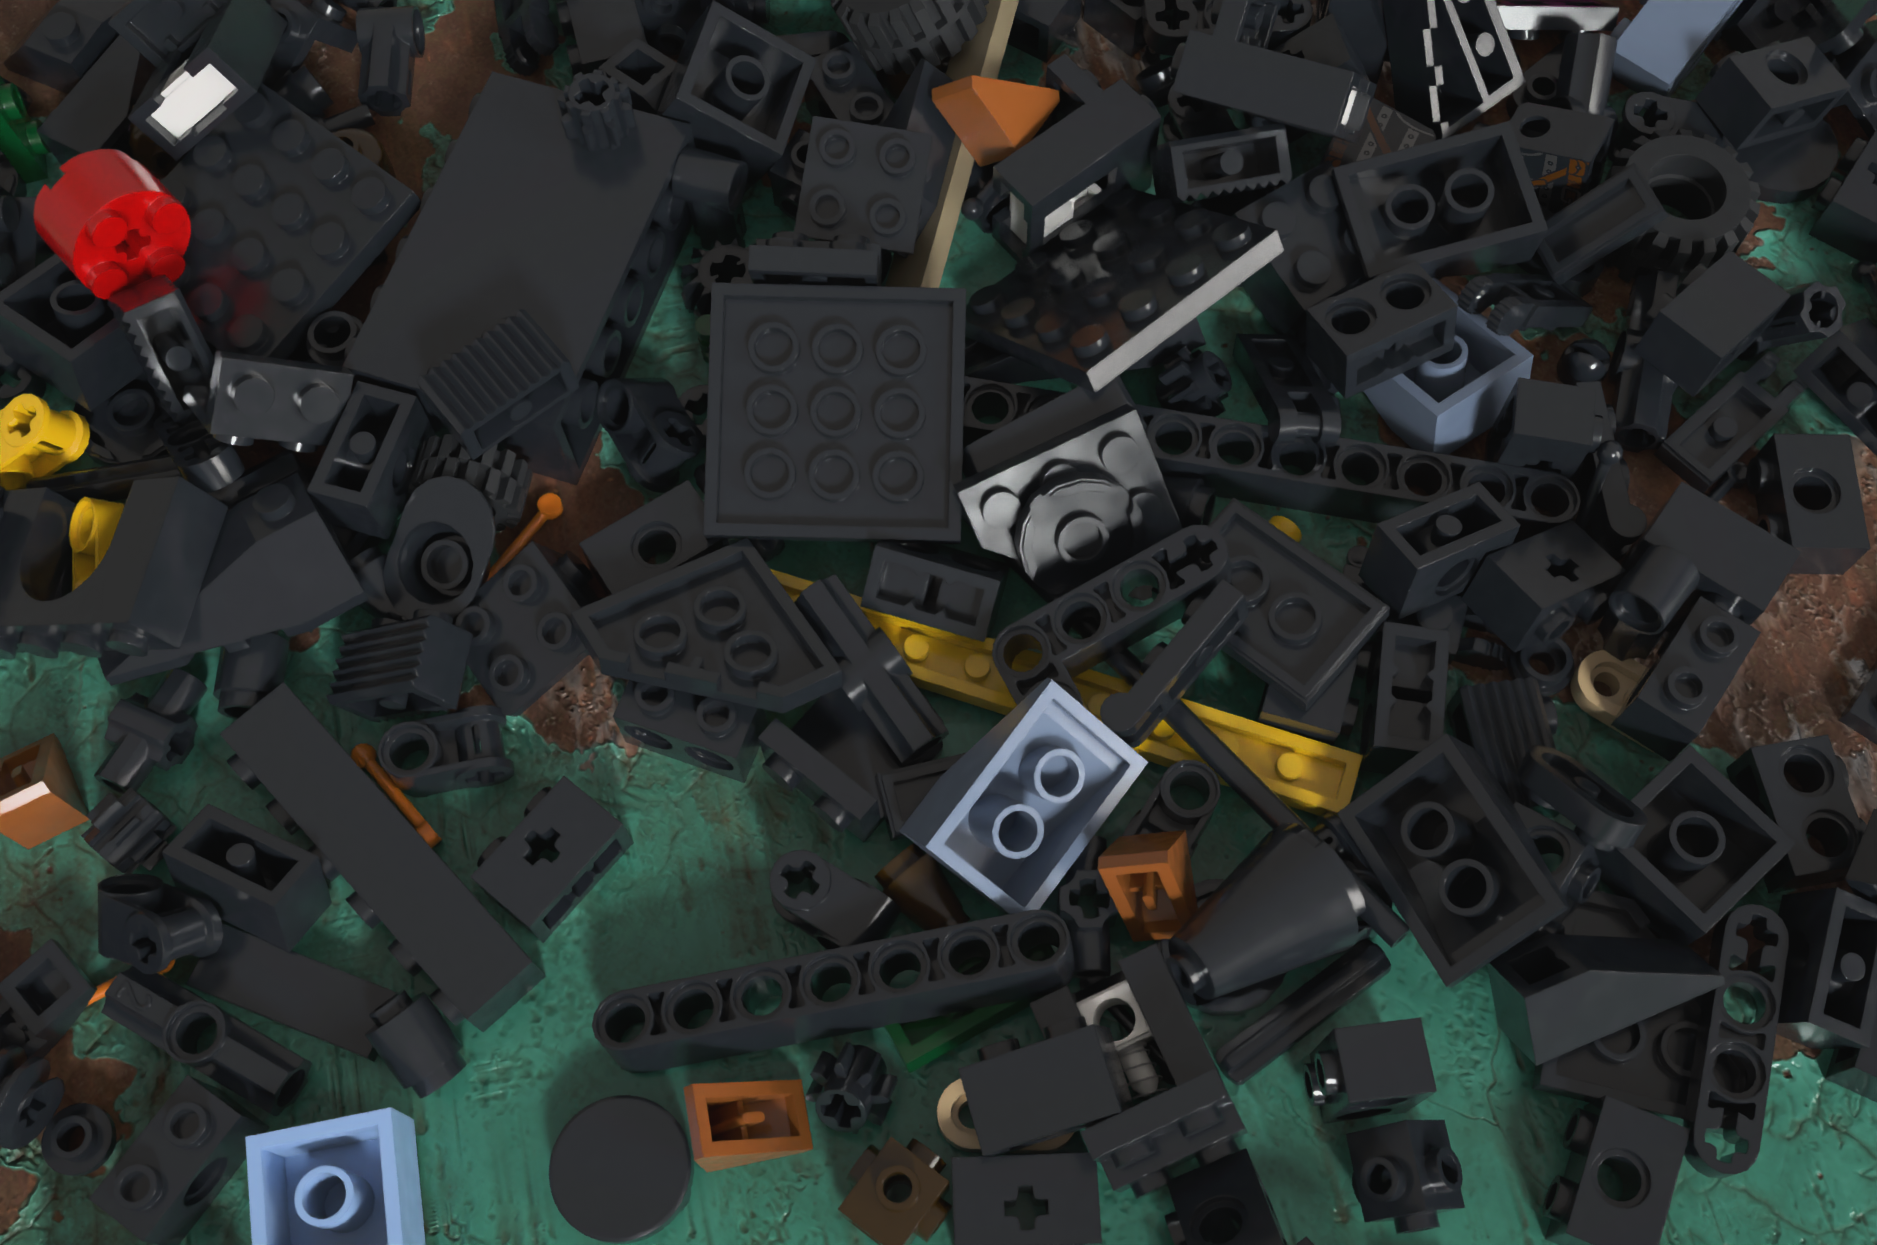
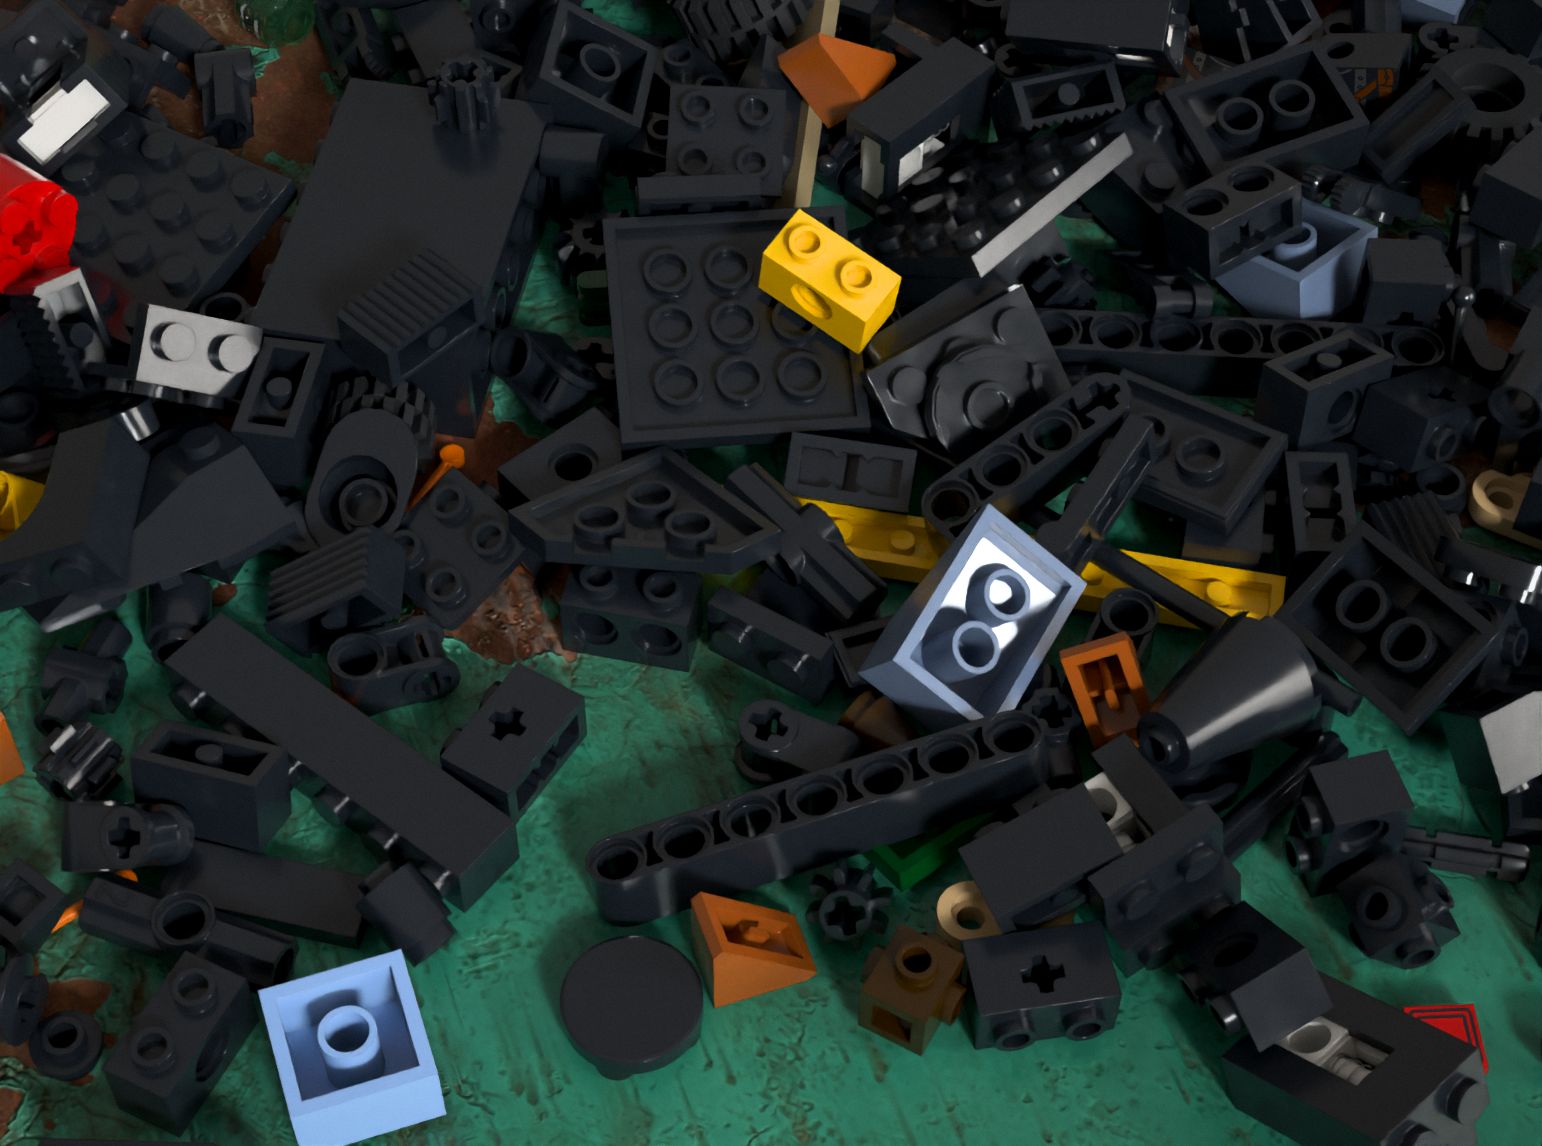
camera: 10 degrees left, 15 degrees down
none -> yellow brick [758,209,902,355]
none -> black axle [1398,824,1530,883]

